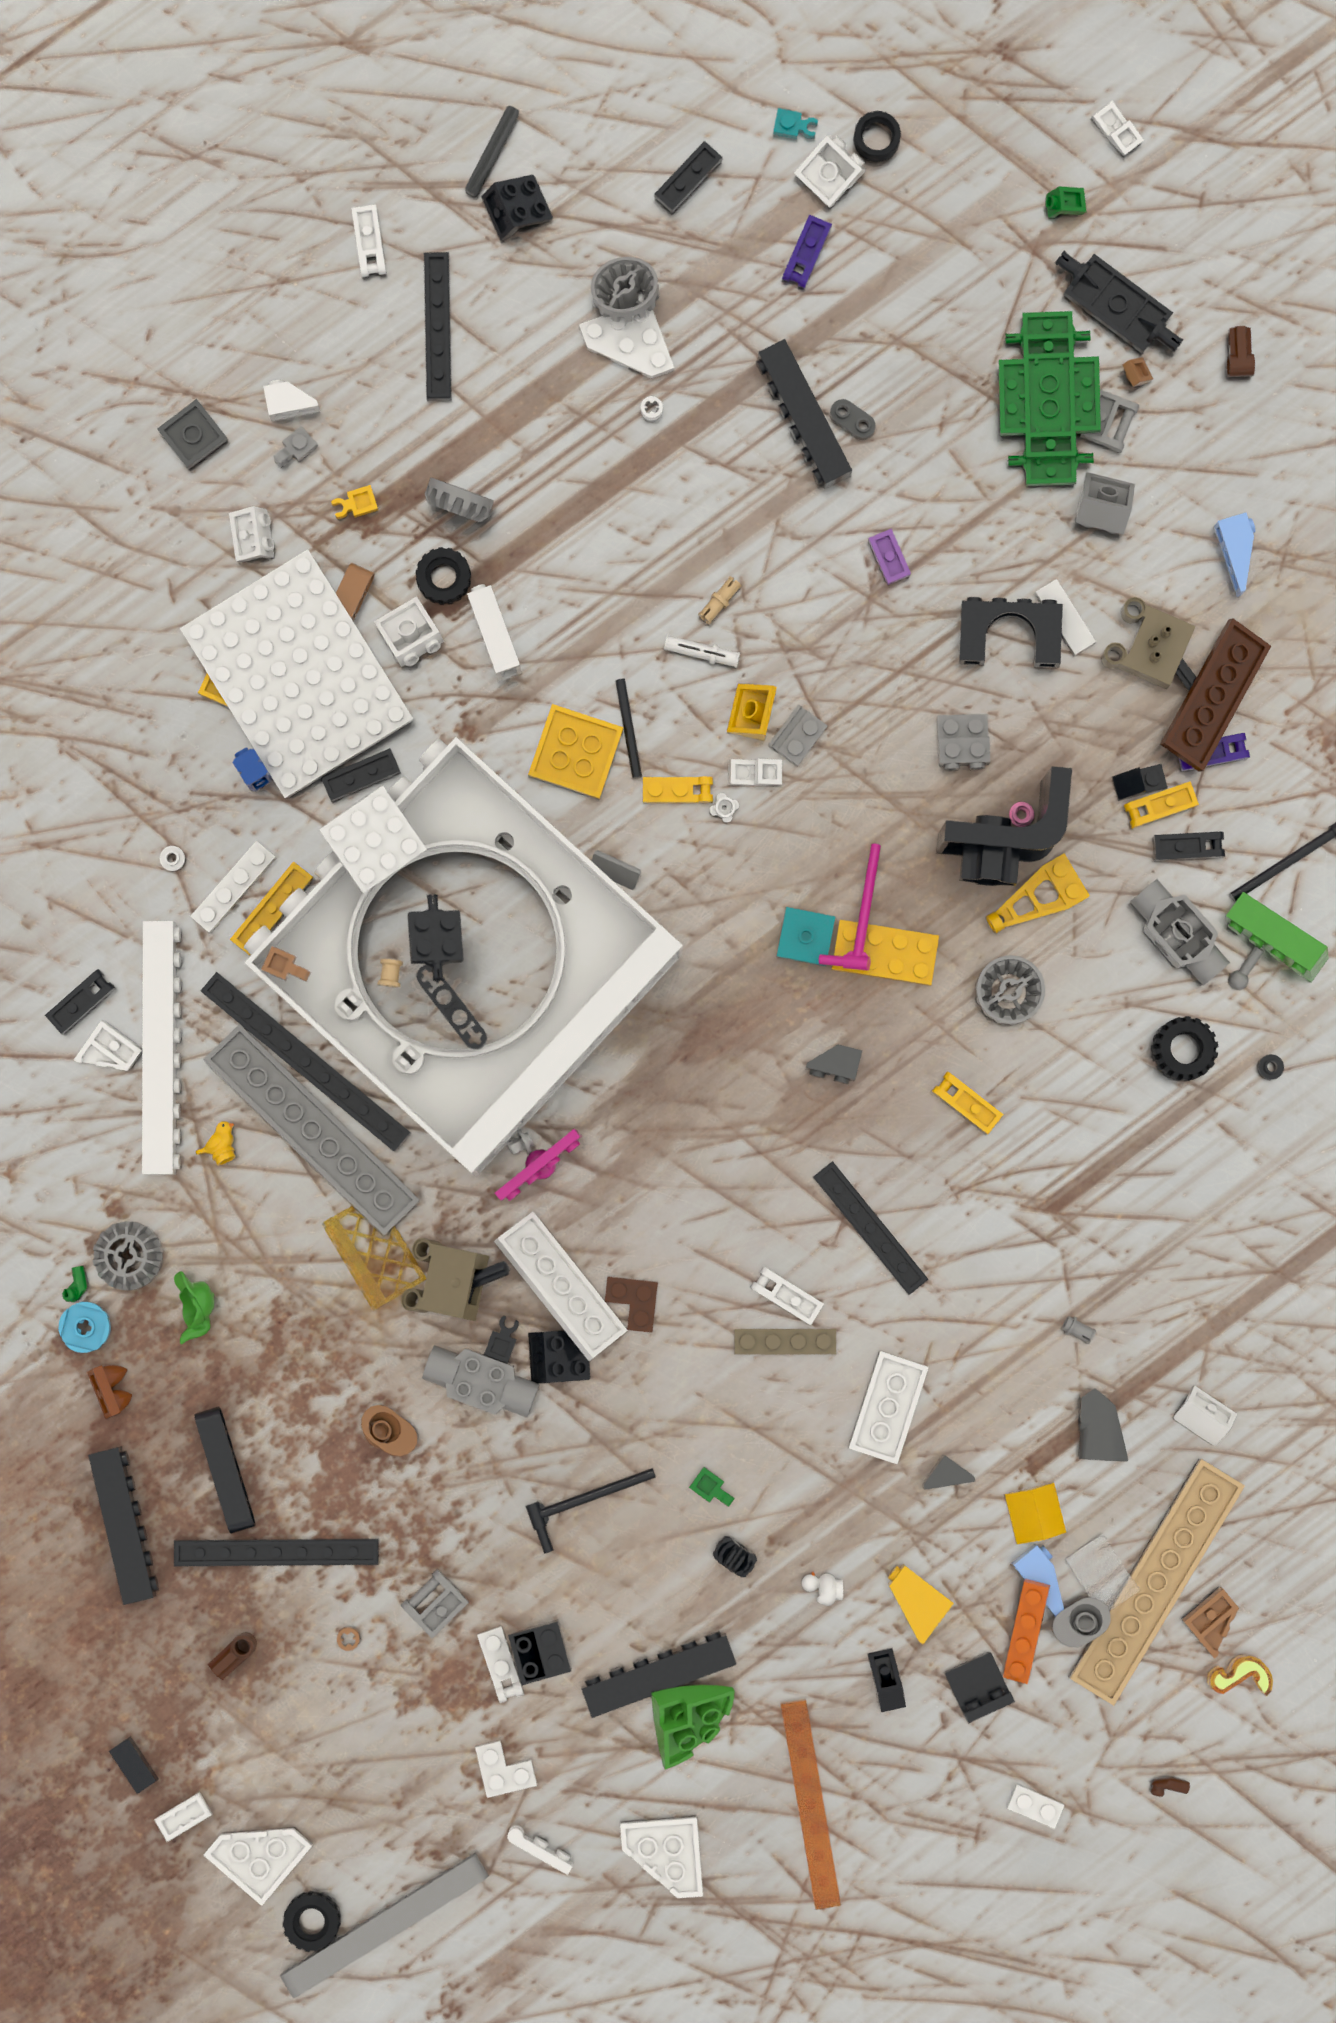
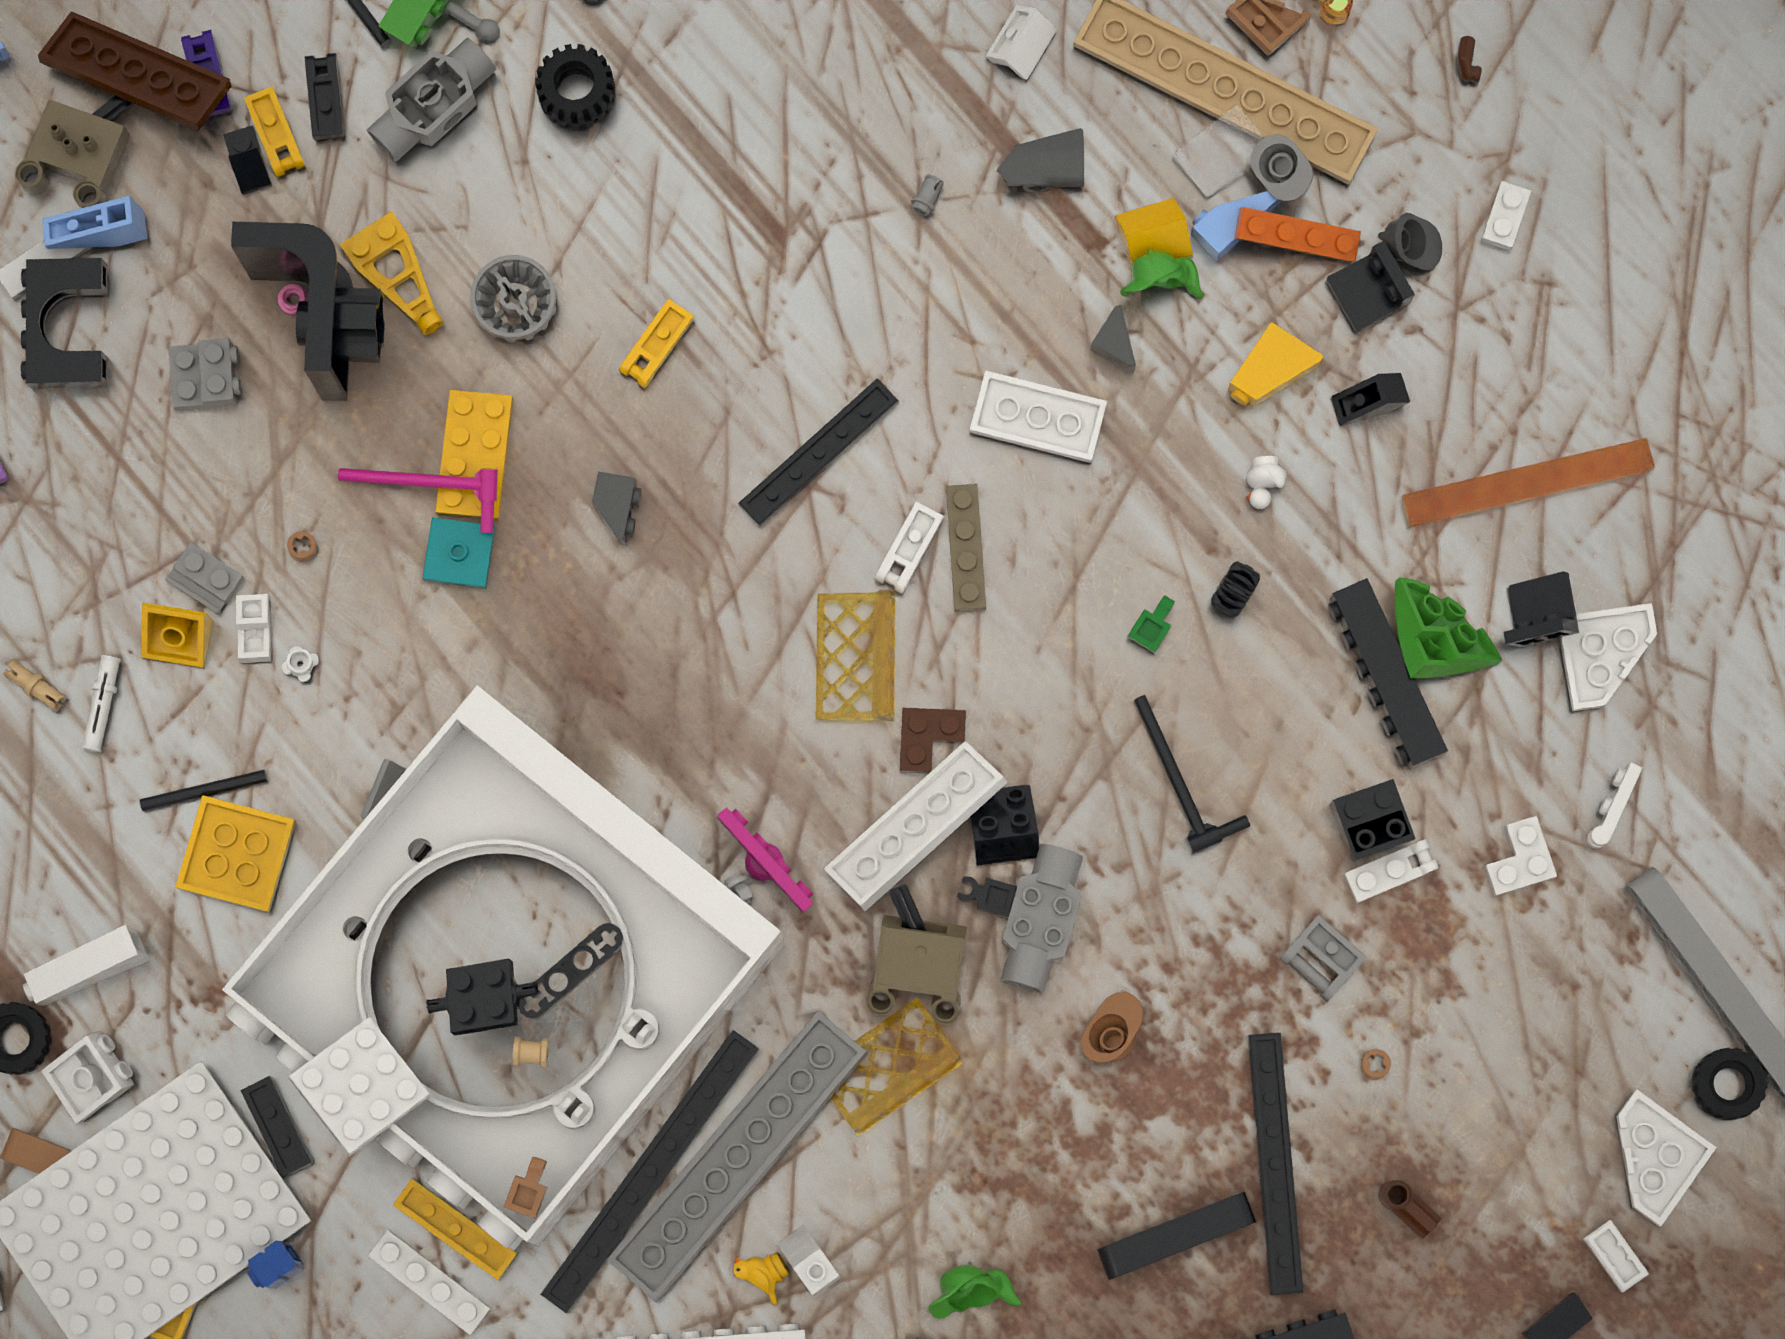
camera: 90 degrees left, 5 degrees down
yellow plate [643,776,713,803] -> none
none -> light blue slope [42,196,147,249]
none -> medium nougat bush [287,531,317,562]
none -> white slope [777,1225,841,1297]
none -> clear yellow fence [816,590,896,721]
none -> bright green hair [1120,249,1203,298]
none -> dark grey piece [1378,212,1442,270]
none -> black bracket [1504,571,1579,647]

